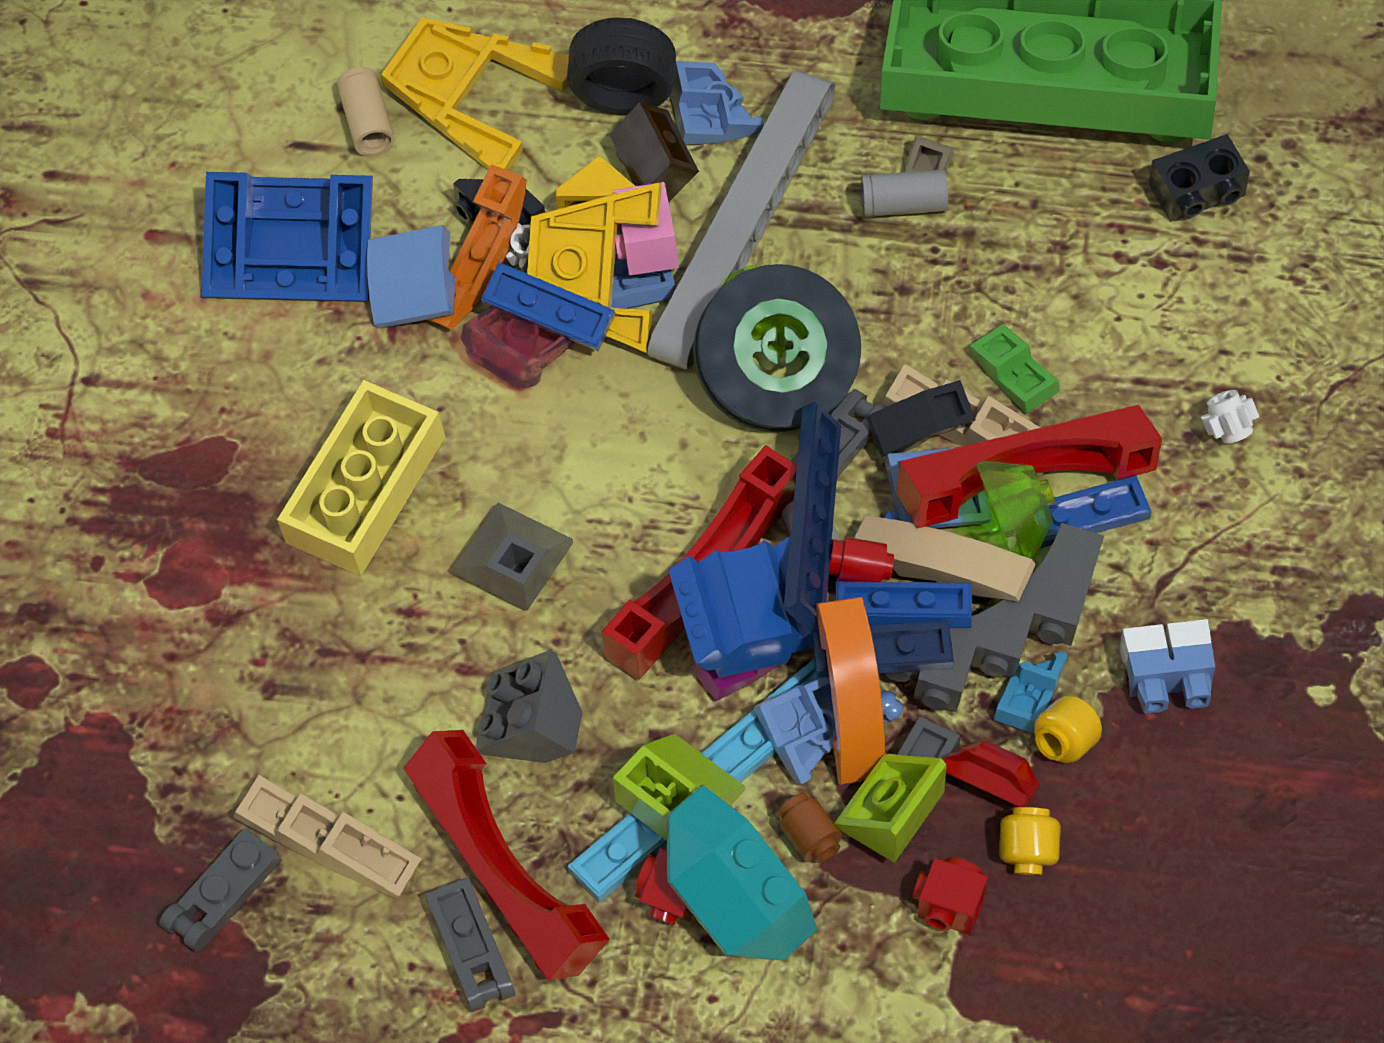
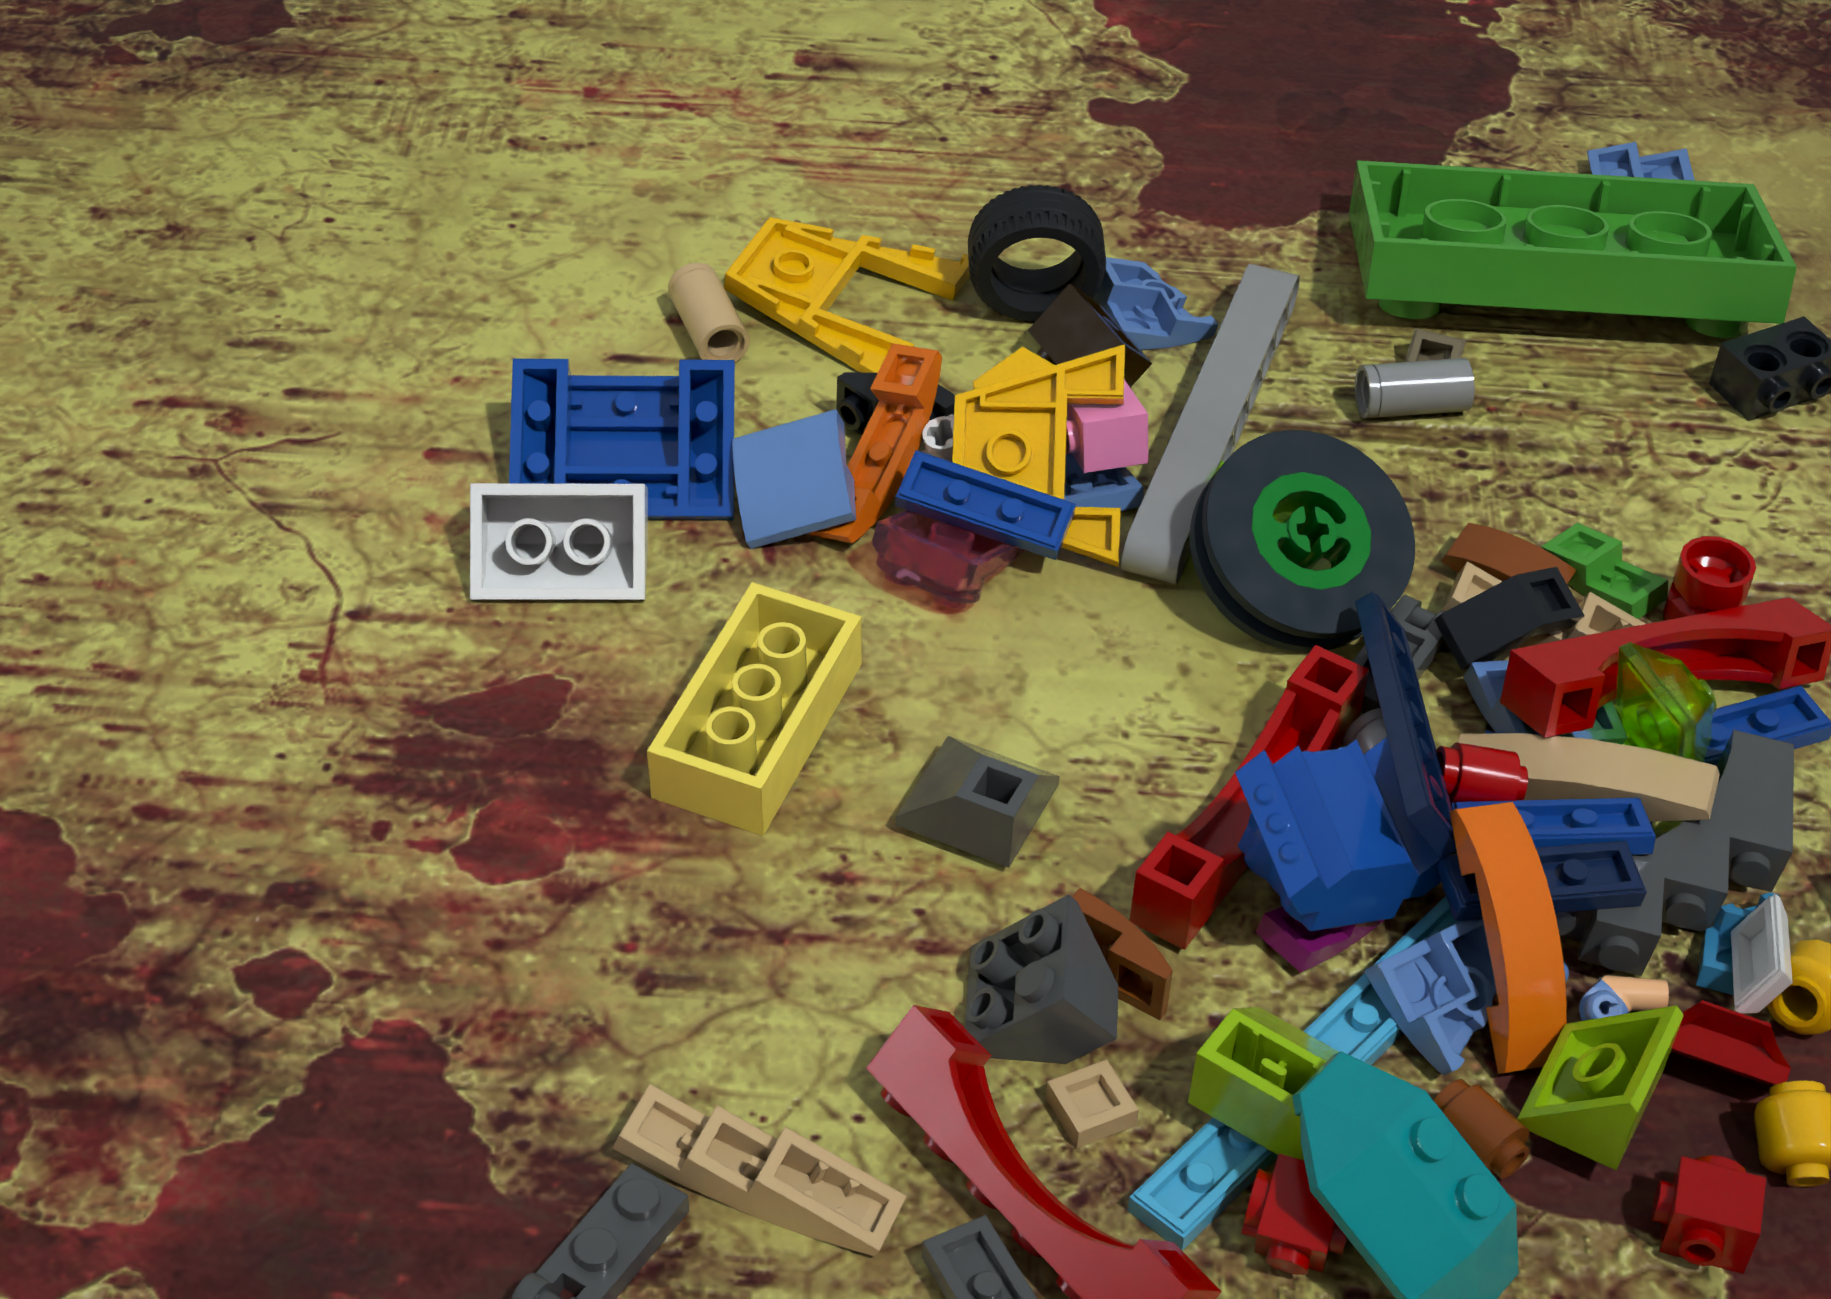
camera: 10 degrees left, 15 degrees down
none -> white slope [470,483,648,600]
none -> tan tile [1045,1059,1139,1149]
none -> dark orange slope [1072,888,1173,1020]
none -> dark orange slope [1441,523,1576,584]
none -> arm [1579,975,1669,1021]
none -> red wheel [1662,536,1756,621]
none -> white tile [1731,894,1793,1014]

